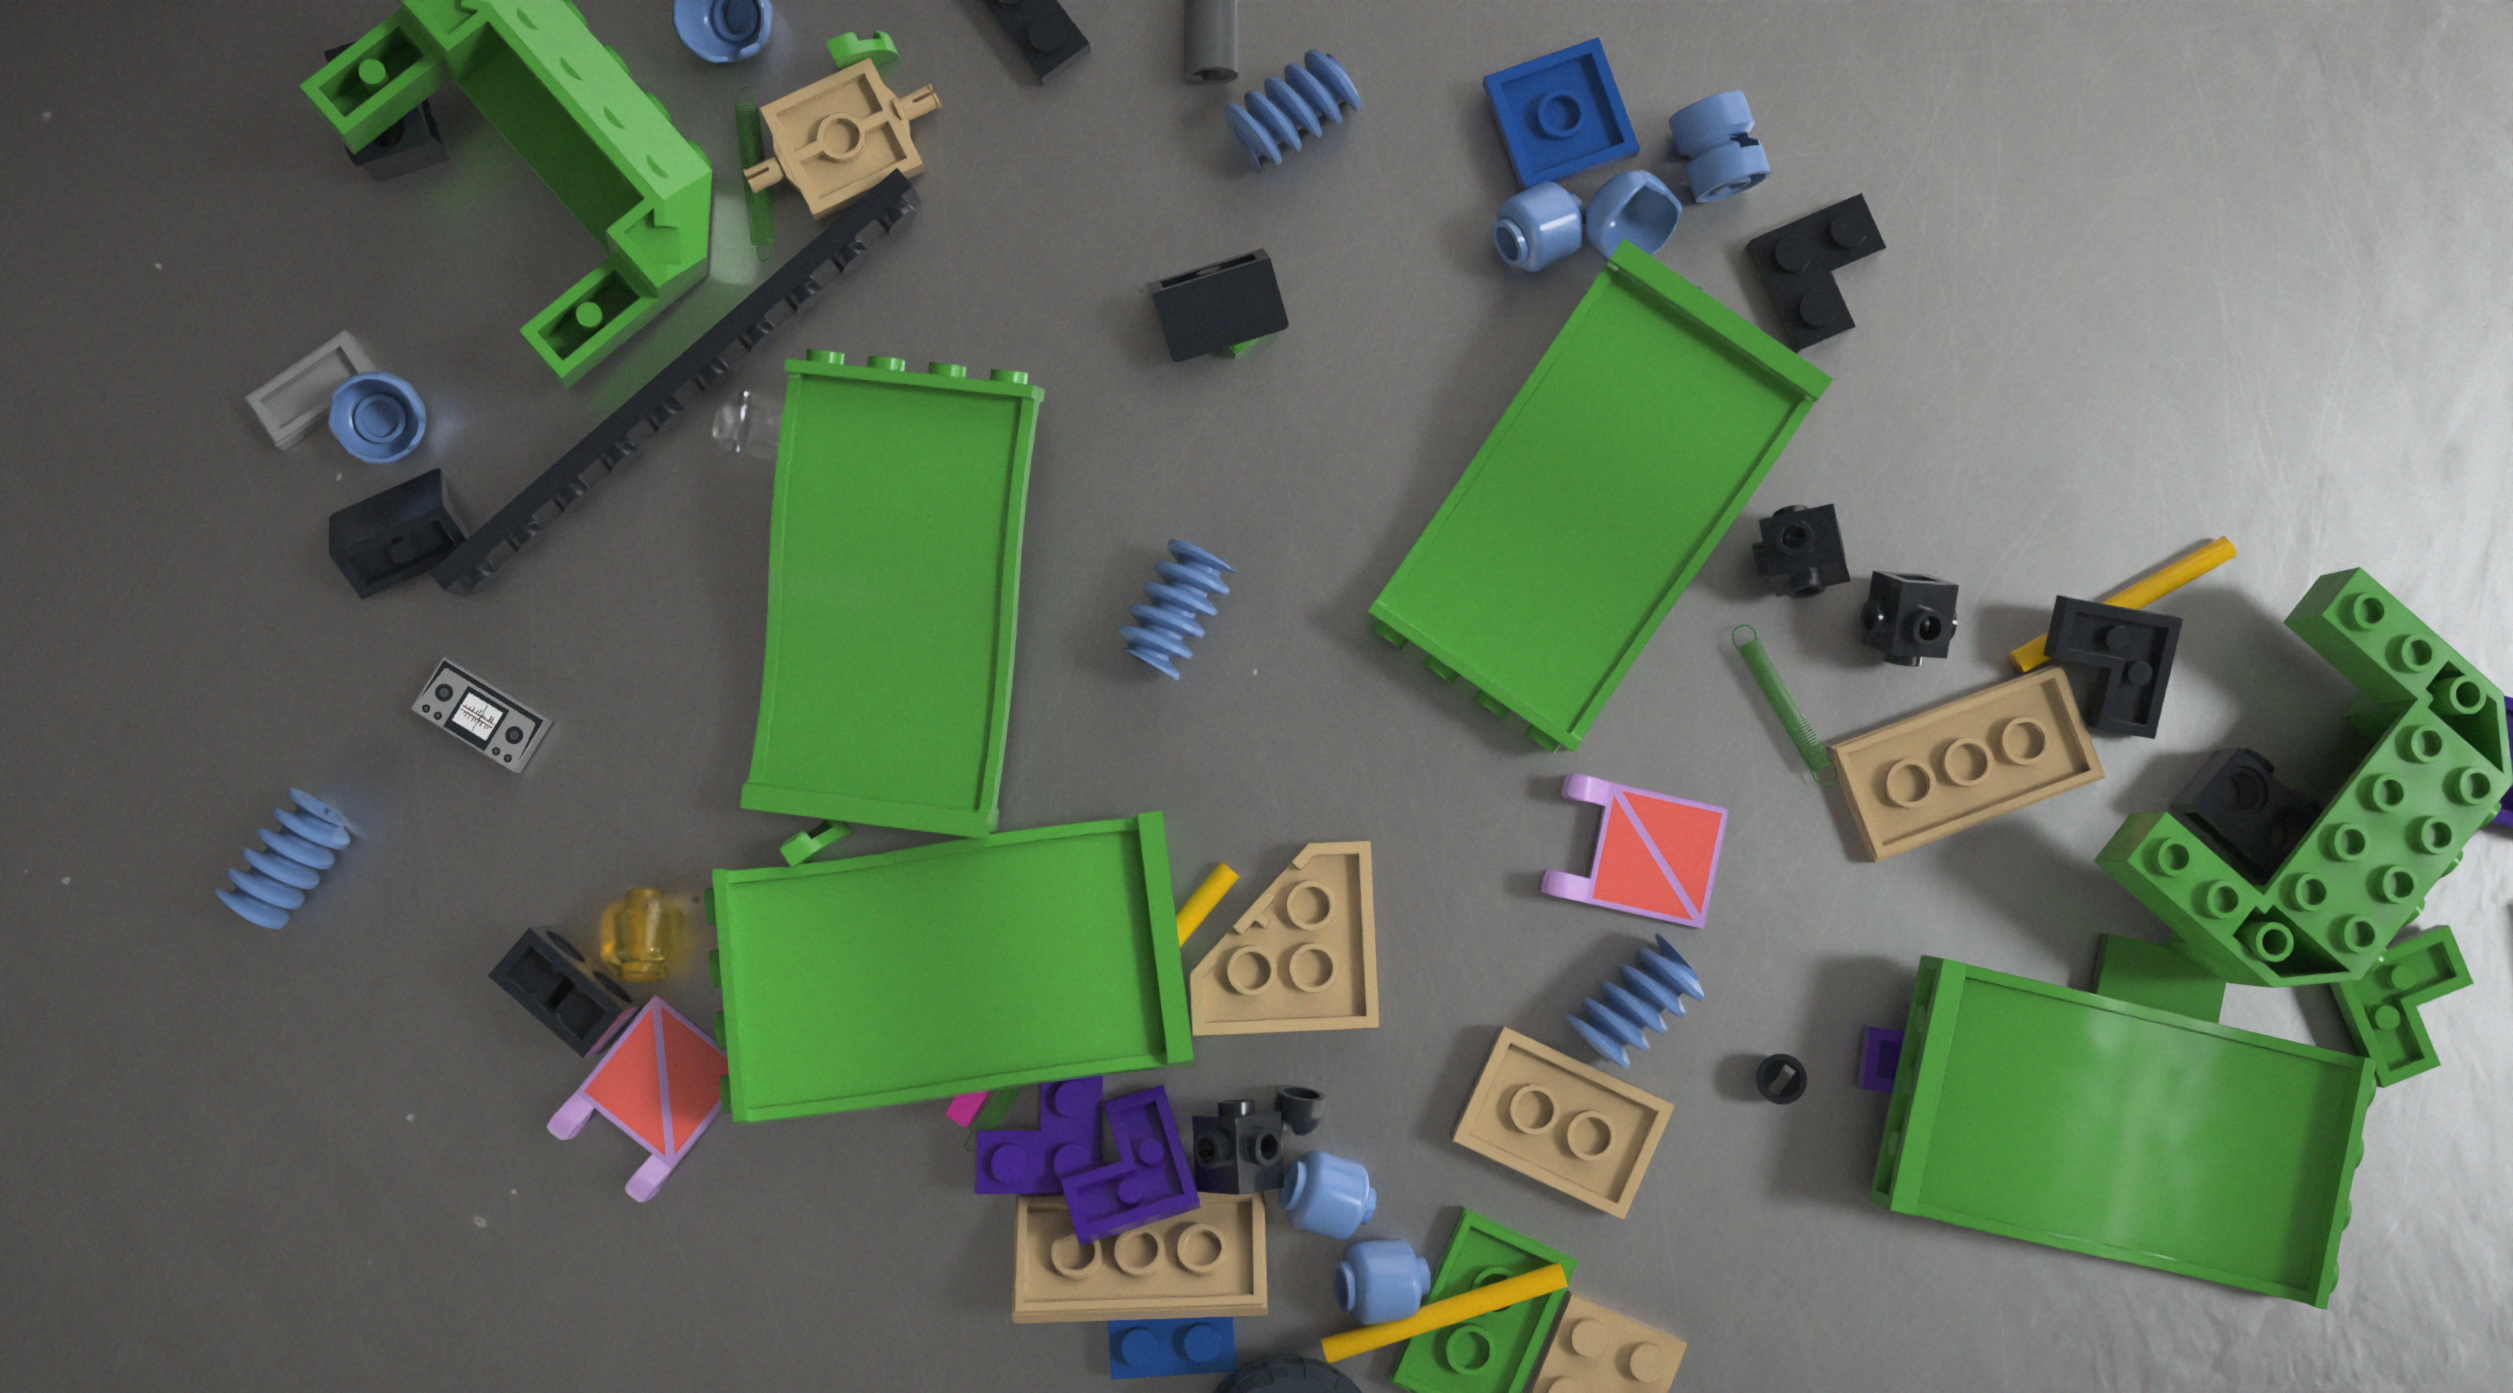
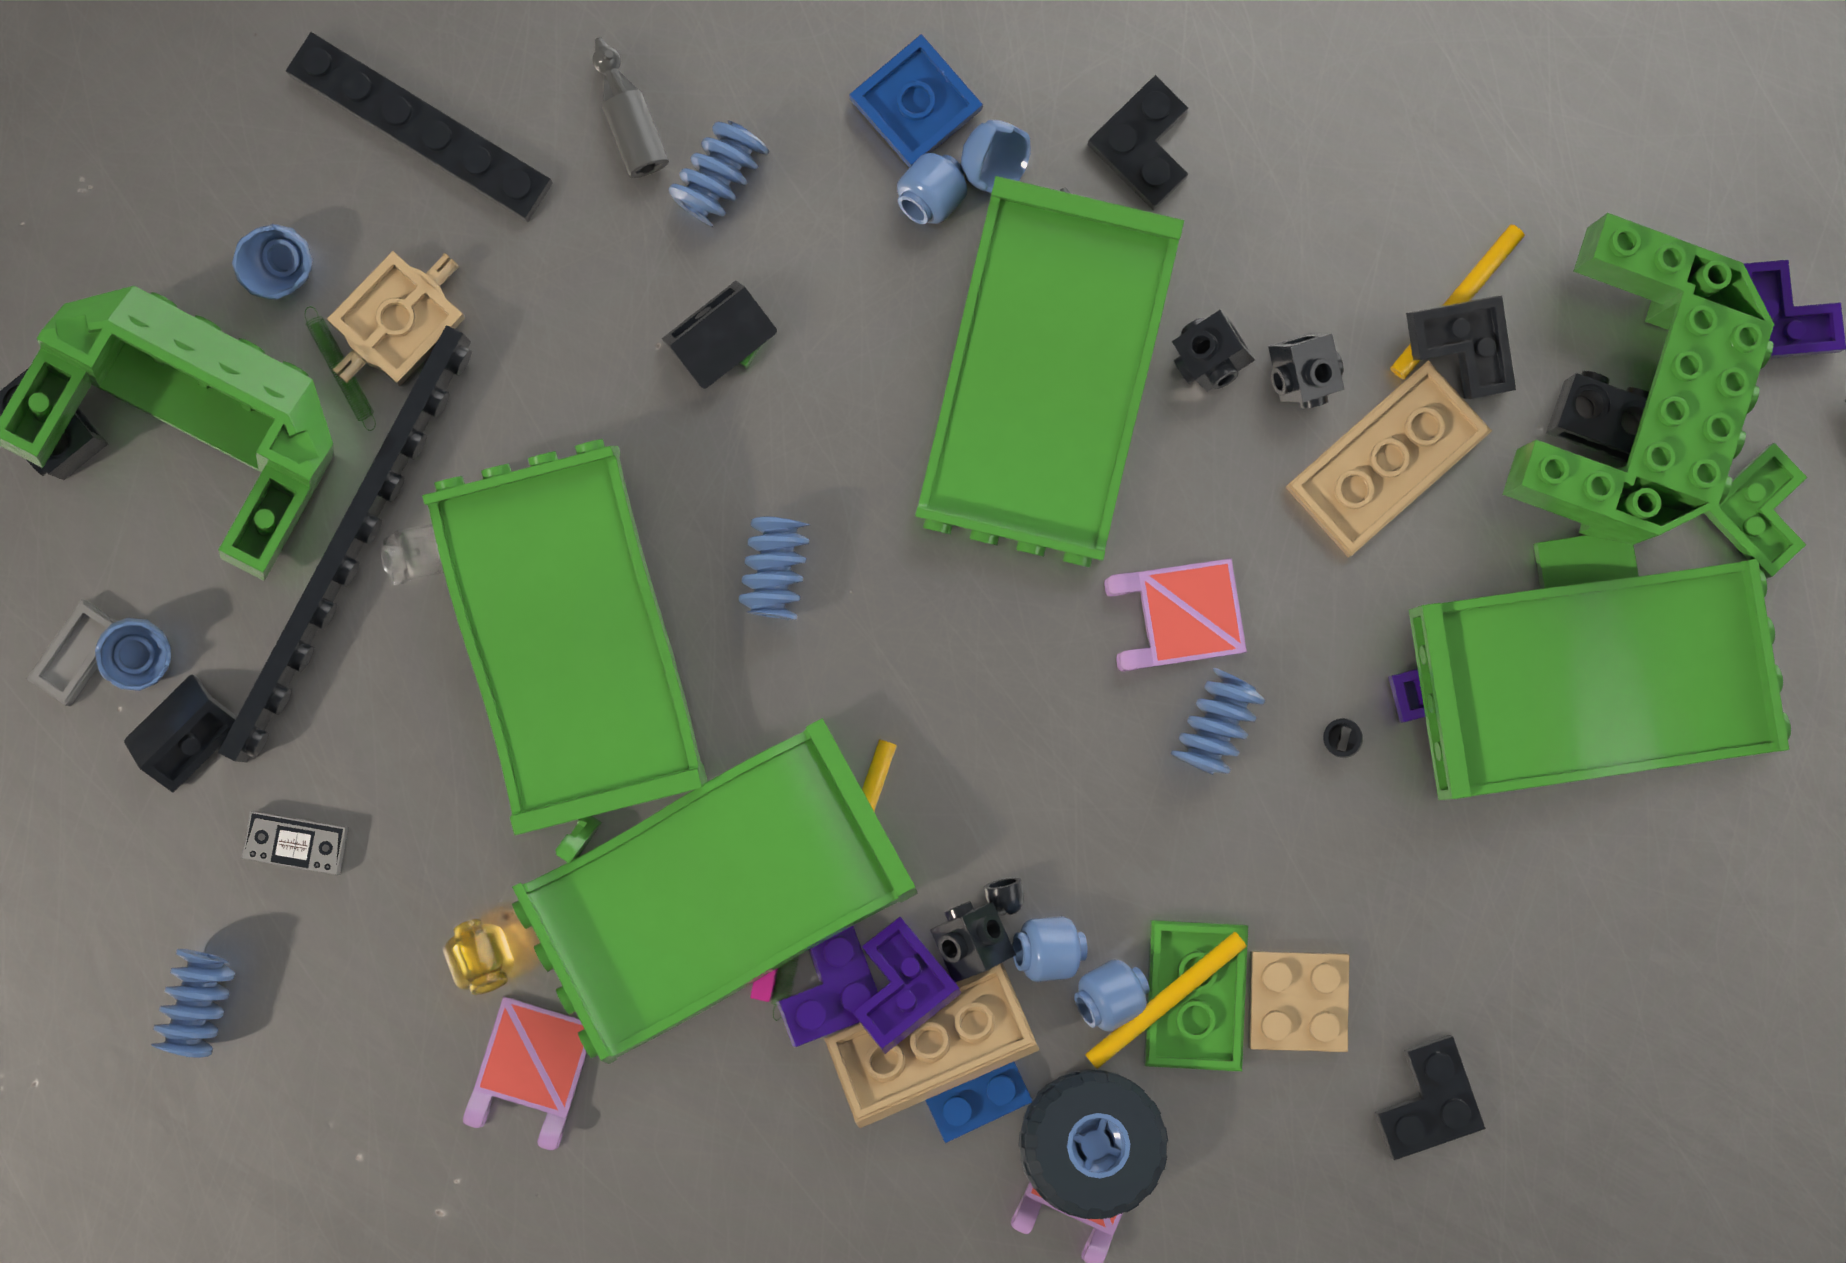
camera: 30 degrees left, 0 degrees up
black brick [488,926,644,1058] -> none
bright green tile [826,31,900,71] -> none
tan plate [1190,841,1379,1036] -> none
tan plate [1451,1025,1675,1220] -> none
medium blue wheel [1668,91,1772,203] -> none
bright green piece [1732,625,1837,785] -> none

